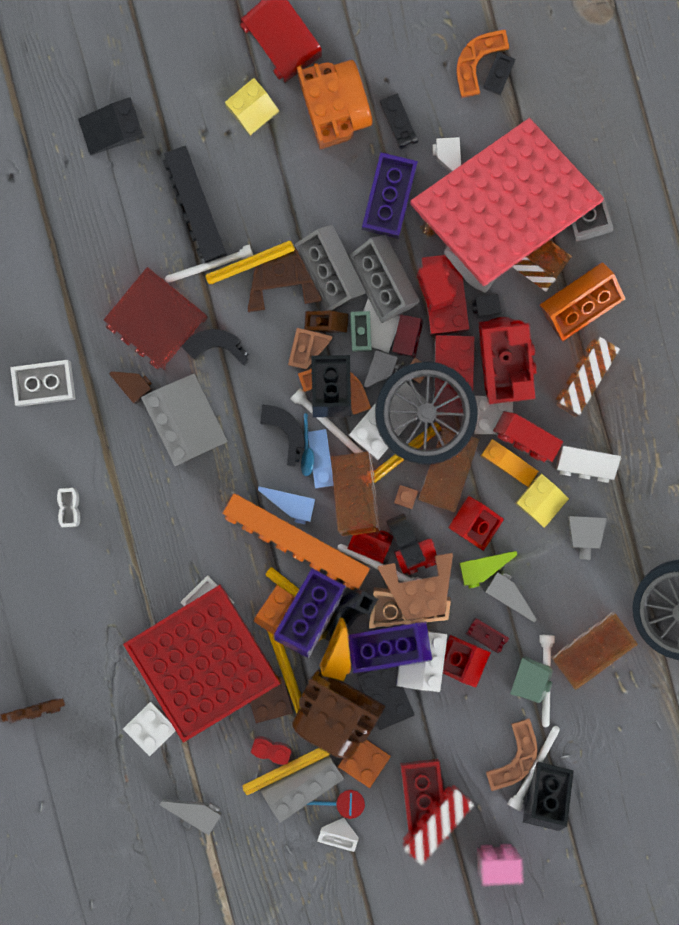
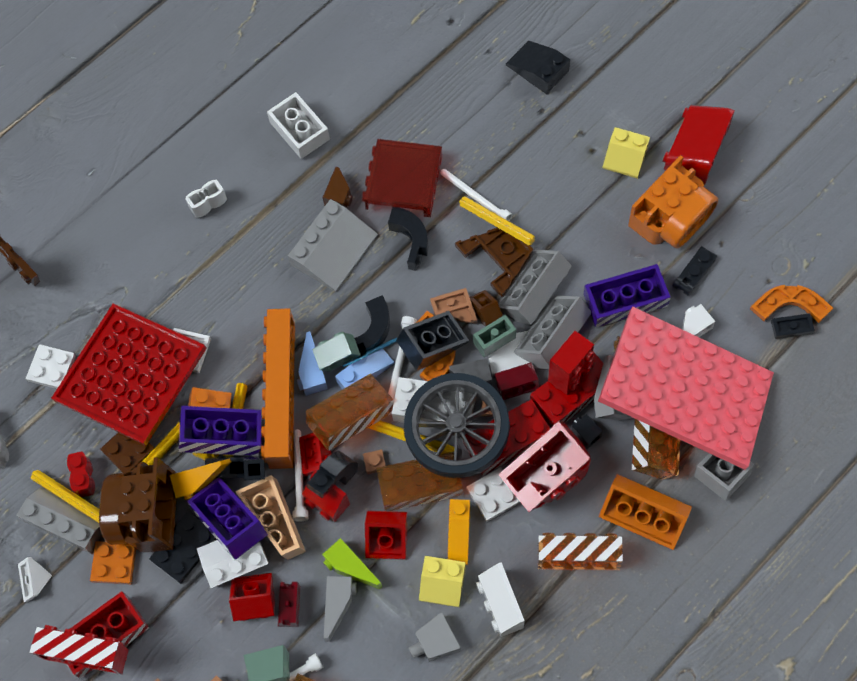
camera: 65 degrees right, 20 degrees down
black brick [163,145,227,263] -> none
red piece [307,790,365,819] -> none
nougat wing [378,553,453,621] -> none
red brick [493,411,564,463] -> none
none -> brick [312,332,361,372]

